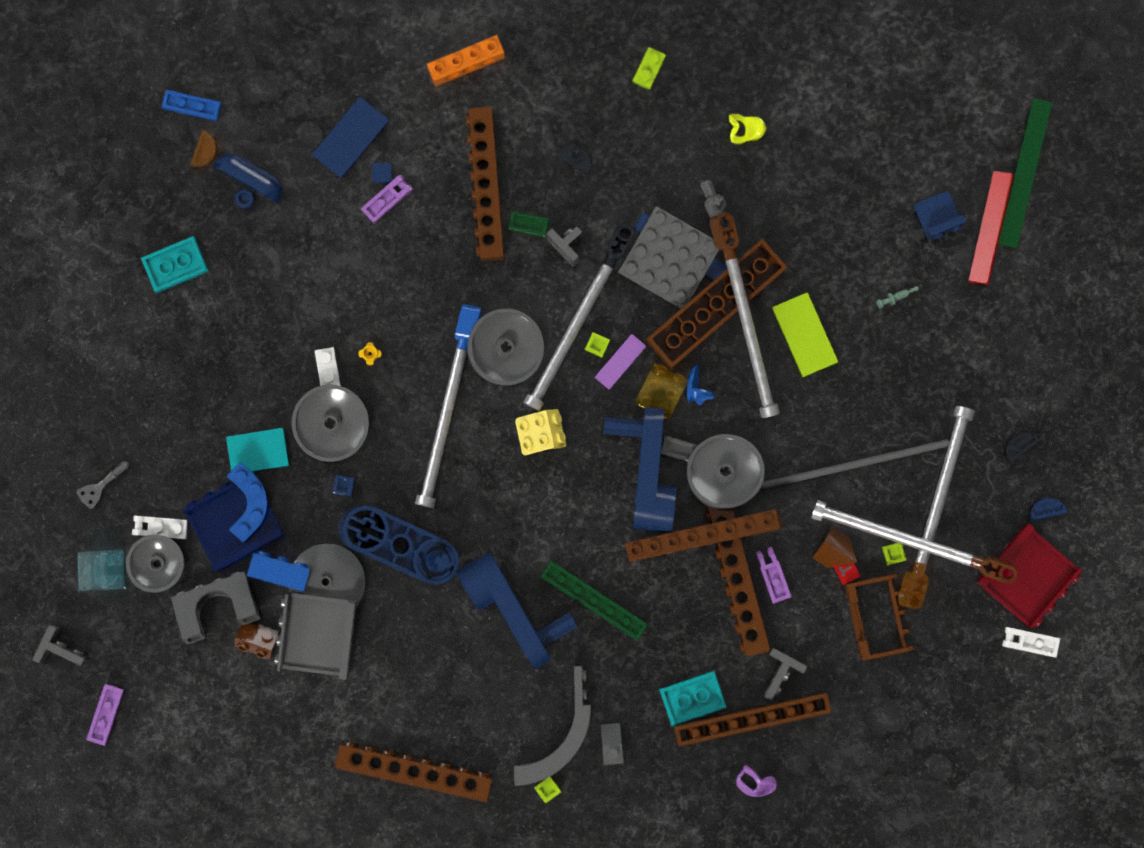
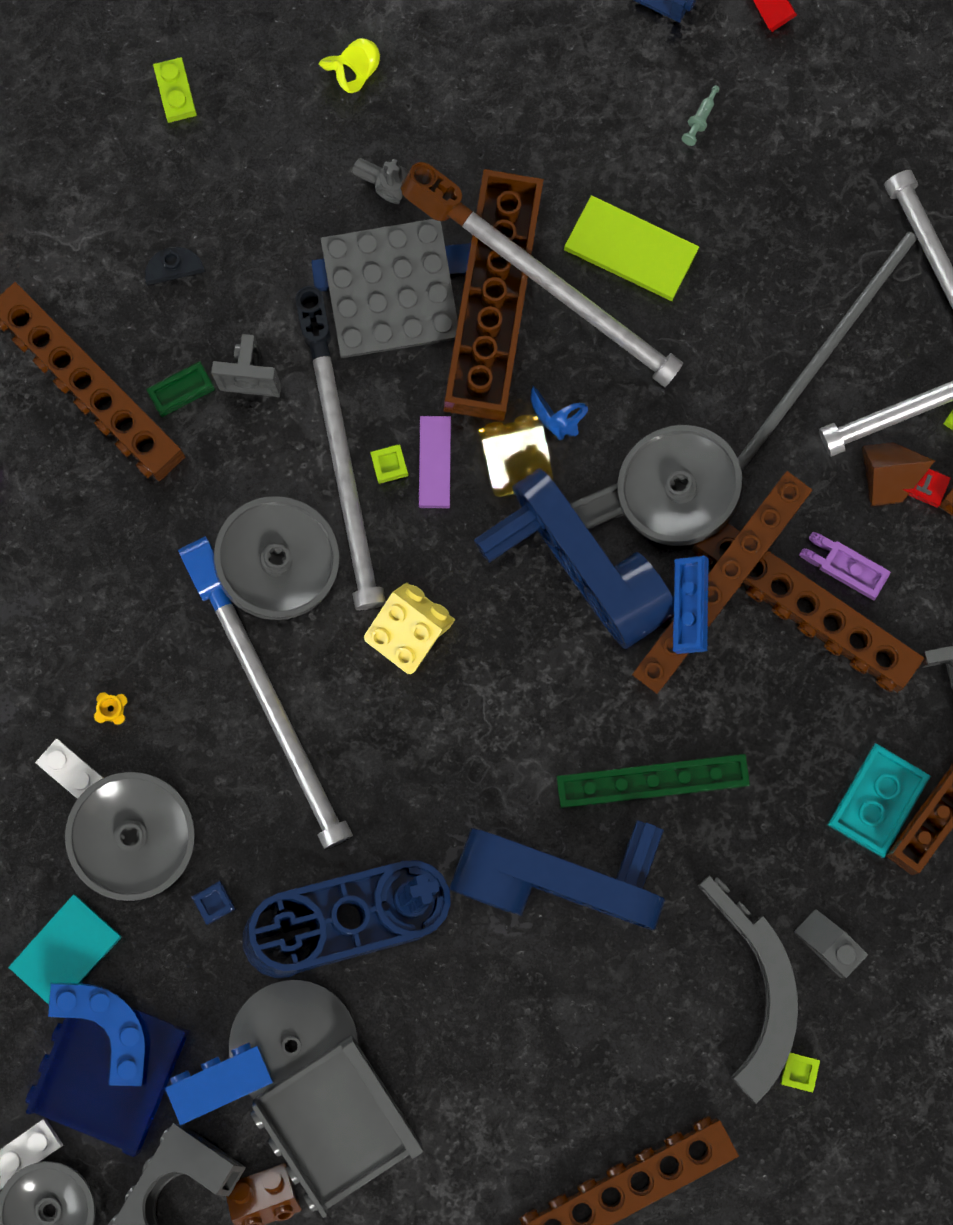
camera: 40 degrees left, 5 degrees down
none -> blue tile [673,556,709,654]

